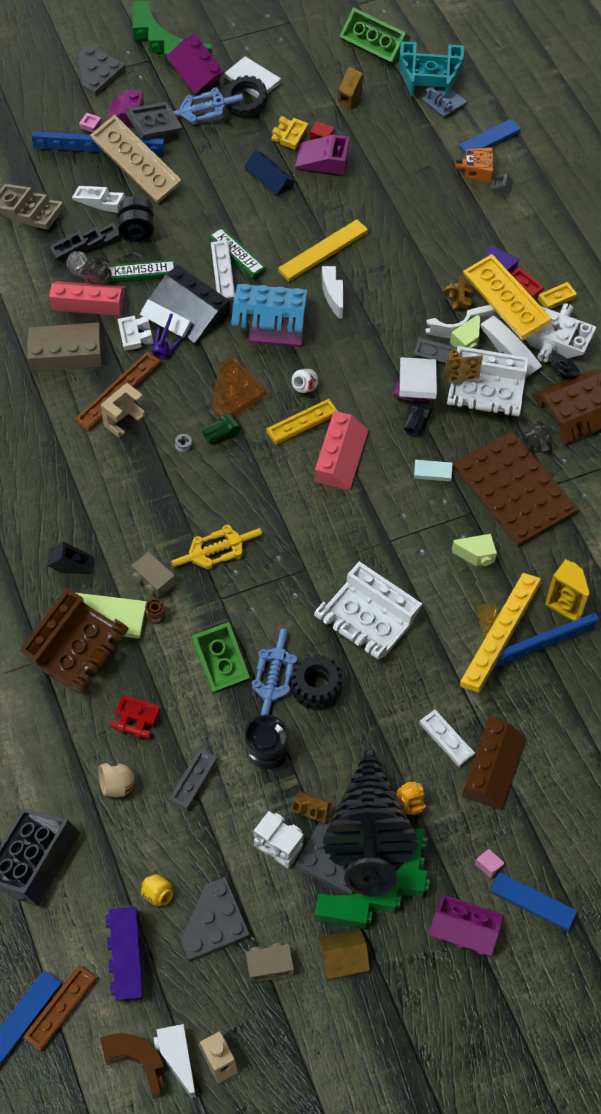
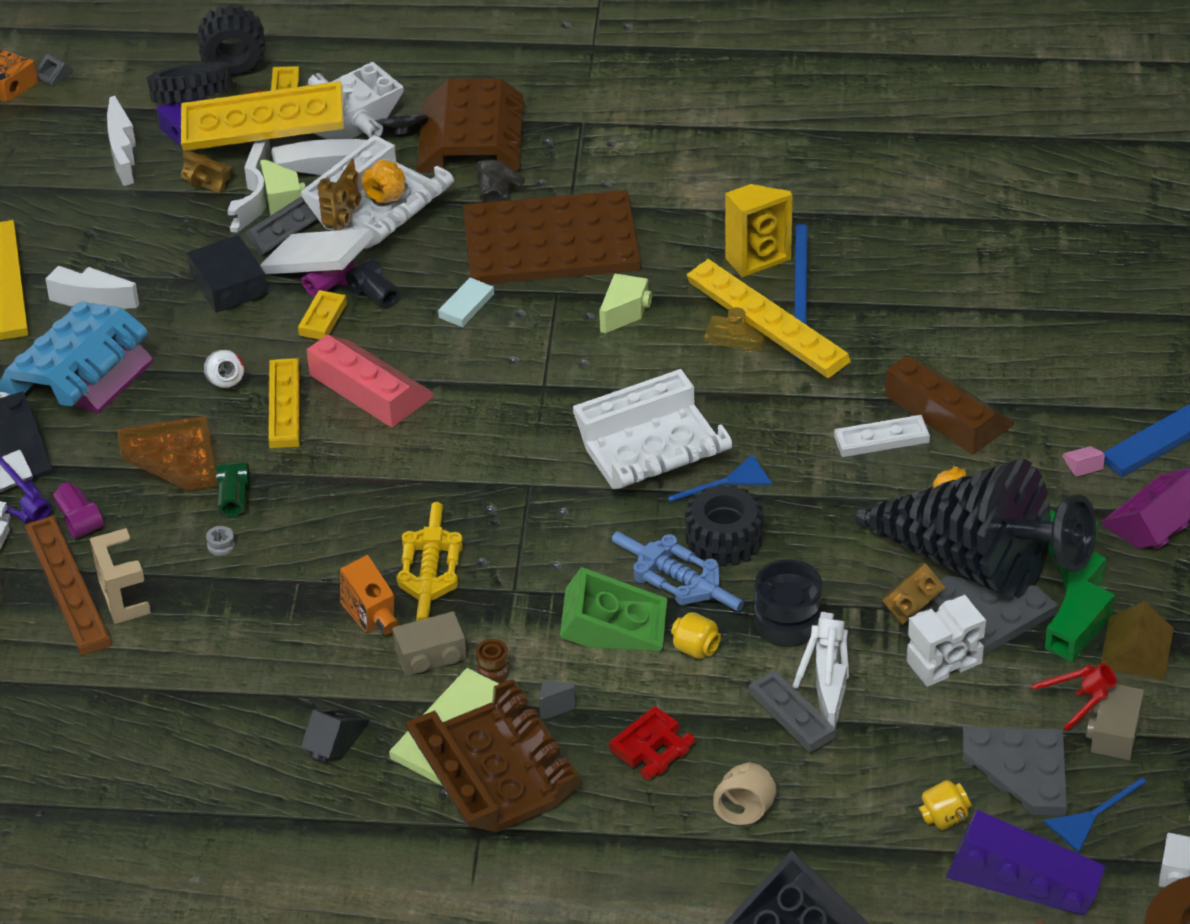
camera: 60 degrees left, 15 degrees down
none -> magenta piece [53,482,104,539]
none -> white slope [107,96,136,186]
none -> black tyre [146,60,233,103]
none -> black brick [187,234,268,313]
none -> black tyre [198,5,265,76]
none -> yellow plate [298,290,347,340]
none -> orange torso [340,555,399,635]
none -> light orange piece [361,159,406,203]
none -> dark grey slope [539,681,576,719]
none -> blue piece [668,454,772,502]
none -> yellow head [671,612,721,659]
none -> white plant [793,618,849,689]
none -> white slope [816,612,847,729]
none -> red plant [1031,663,1117,731]
none -> blue piece [1043,778,1146,853]

